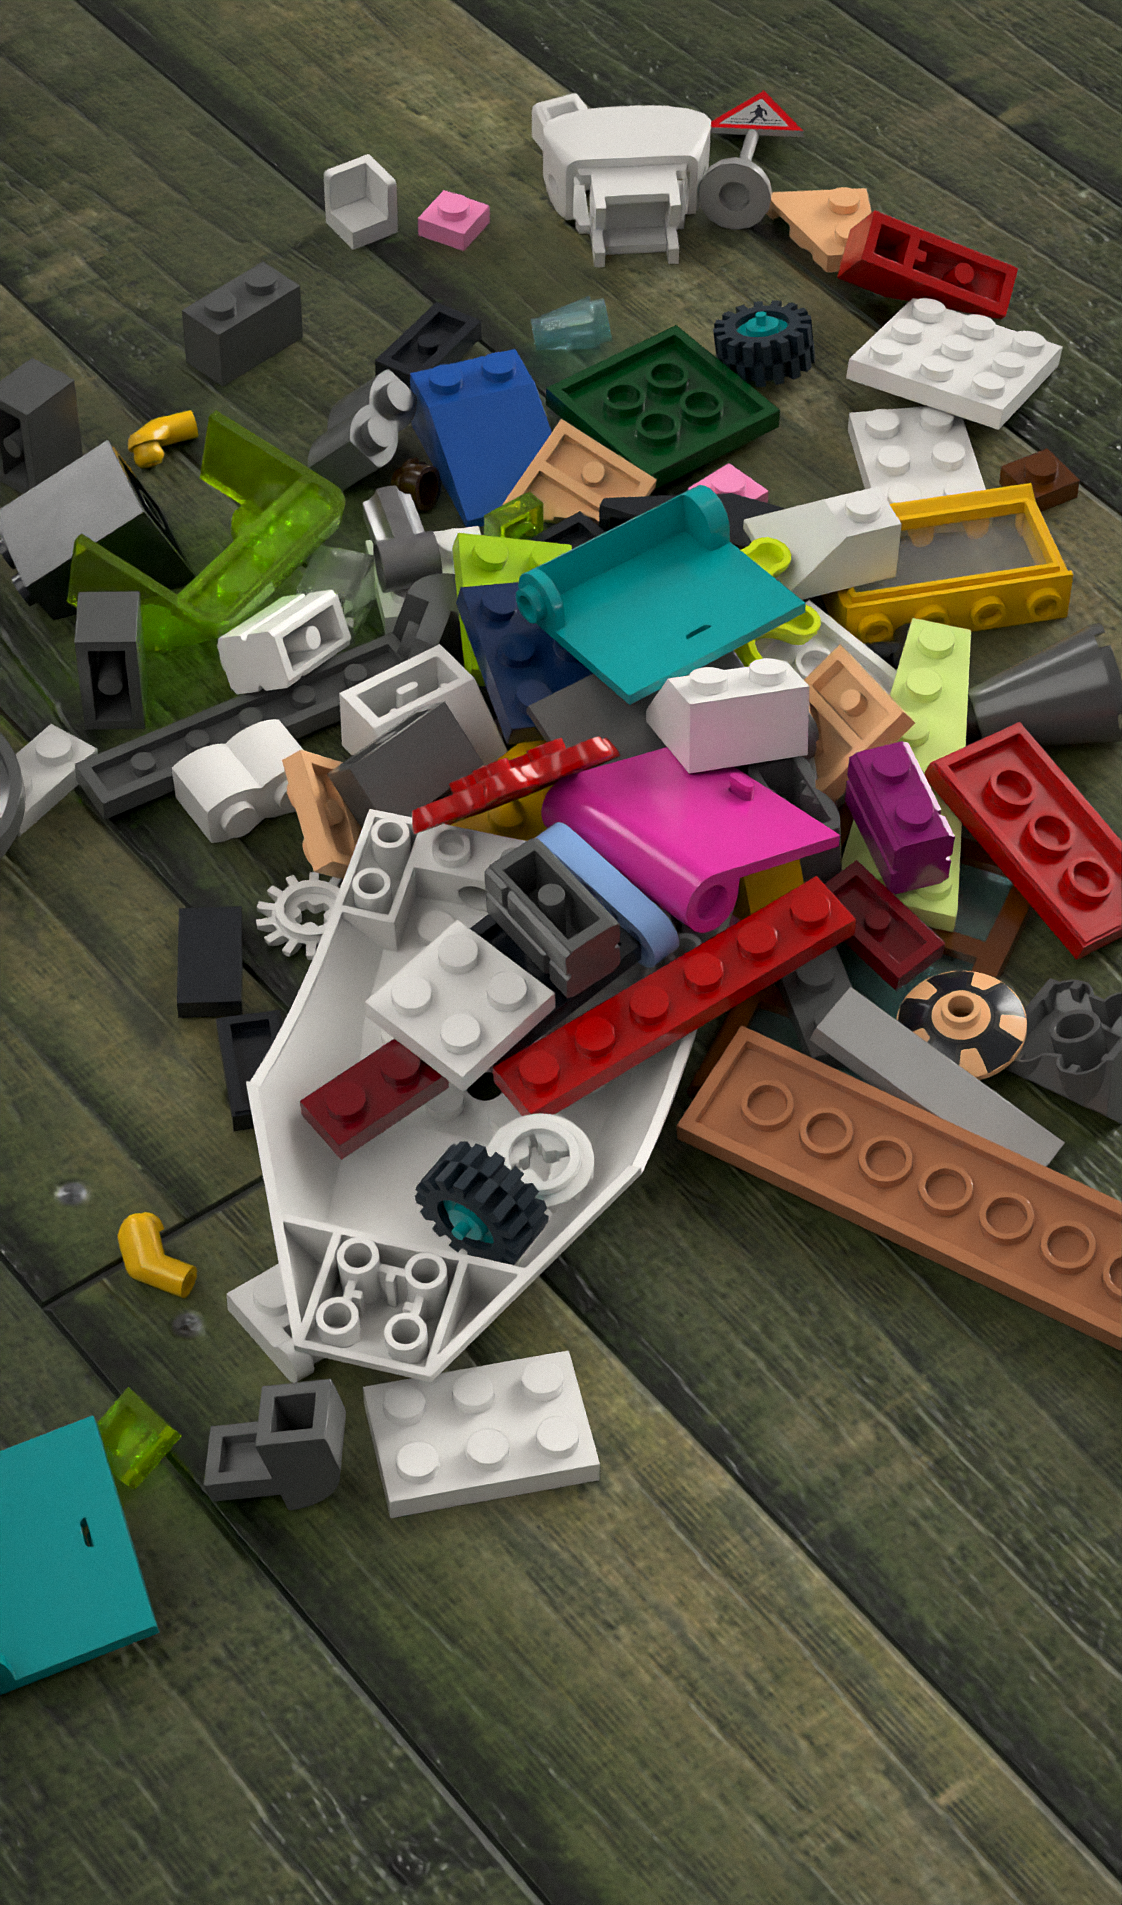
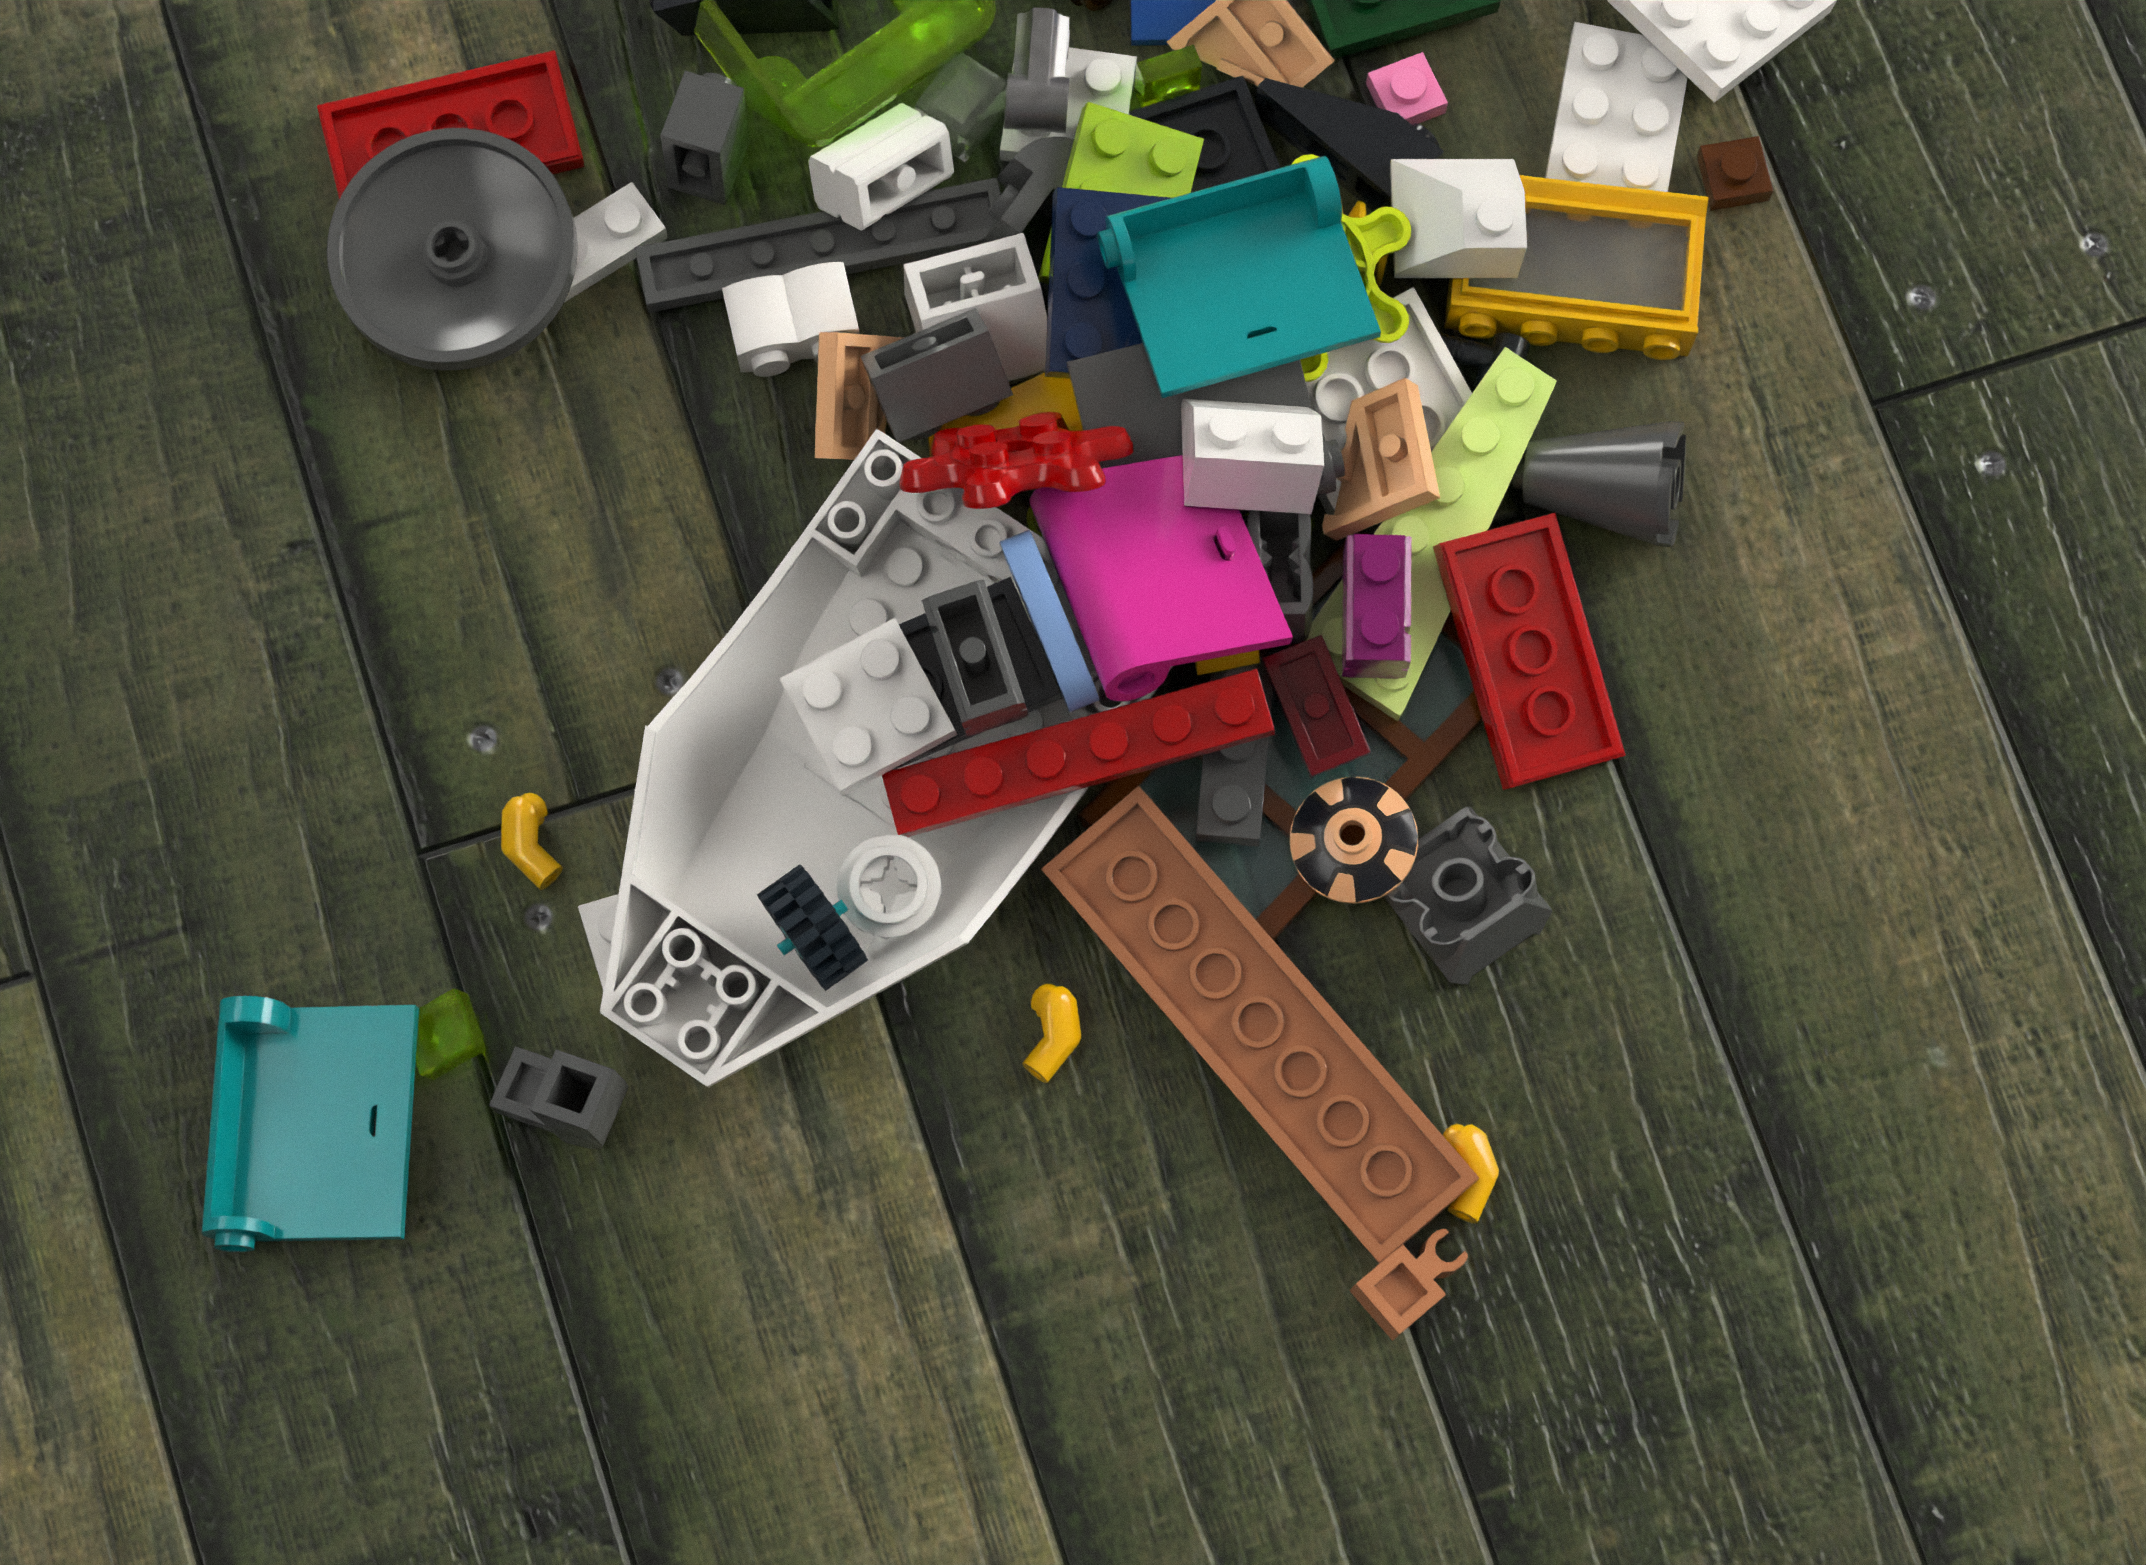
camera: 15 degrees right, 25 degrees up
black tile [177,906,243,1018] -> none
black tile [216,1010,283,1131] -> none
white gear [256,872,342,960] -> none
dark red plate [300,1038,449,1160] -> none
white plate [363,1350,600,1518] -> none
light grey tile [809,987,1065,1167] -> none
none -> yellow arm [1022,984,1081,1083]

